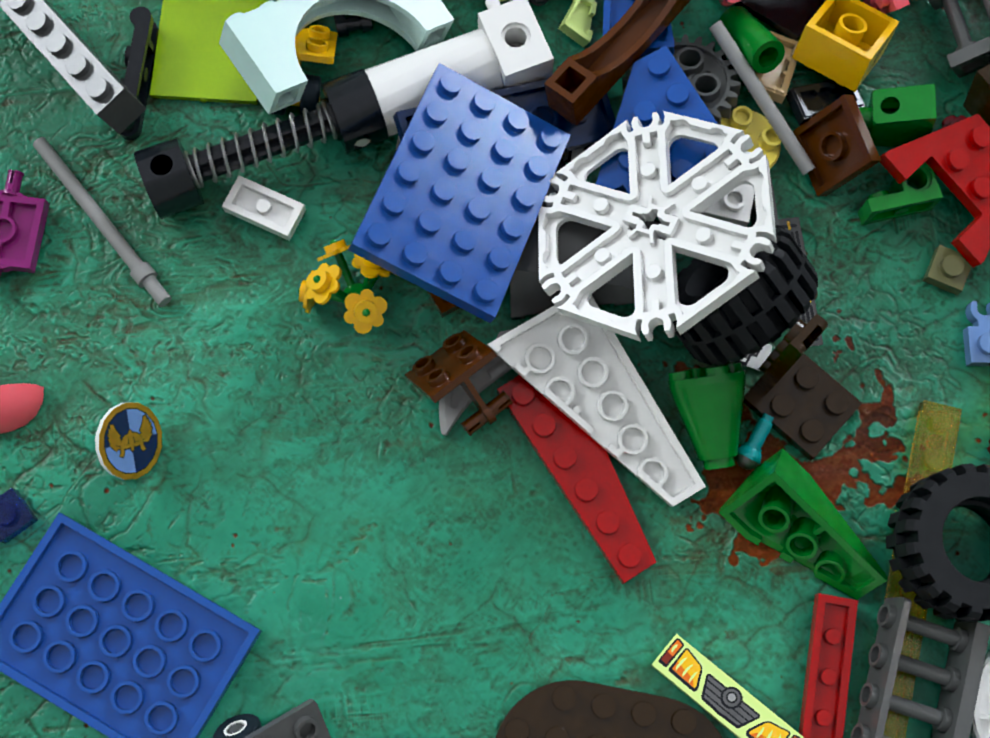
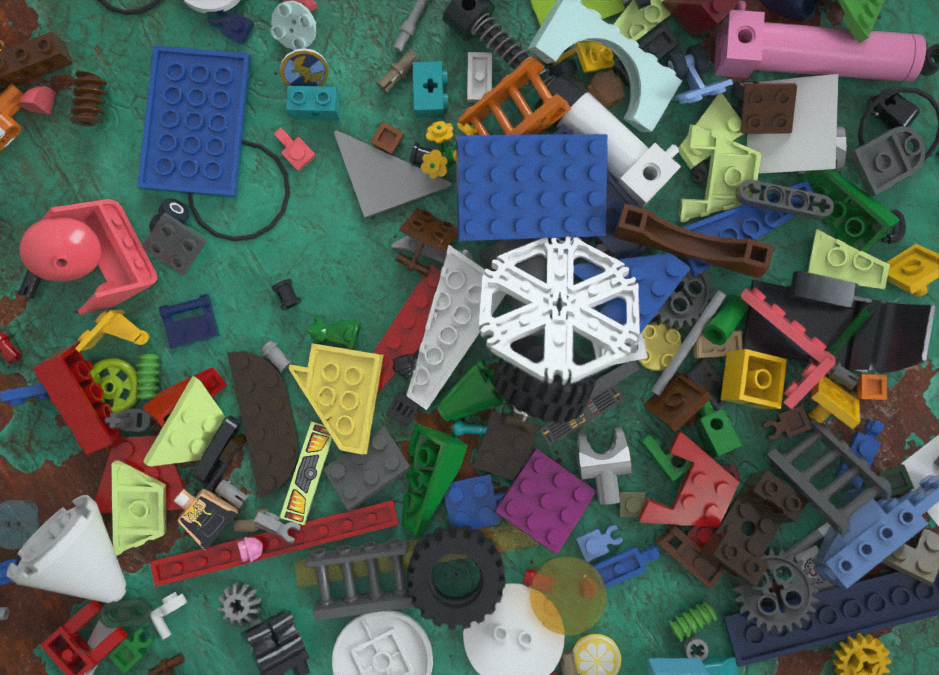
camera: 70 degrees right, 10 degrees up
none -> black piece [188,140,290,241]
none -> light grey pin [261,340,292,372]
none -> light aqua plate [271,0,317,50]
none -> black bush [271,279,302,310]
none -> coral plate [274,128,316,172]
none -> teal brick [286,86,341,120]
none -> light yellow wing [288,343,383,455]
none -> green animal [306,316,361,350]
none -> dark grey plate [323,427,412,511]
none -> light grey tile [333,130,452,219]
none -> dark orange plate [371,122,404,156]
none -> dark tan pin [376,49,420,94]
none -> black tile [386,392,420,426]
none -> black plate [392,353,416,380]
none -> black bush [410,142,439,164]
none -> teal brick [413,61,448,118]
none -> blue plate [444,474,506,530]
none -> orange fence [458,56,572,135]
none -> magenta plate [494,449,596,555]
none -> light grey connector [577,427,631,505]
none -> clear orange brick [587,70,625,110]
none -> reddish brown plate [762,405,812,440]

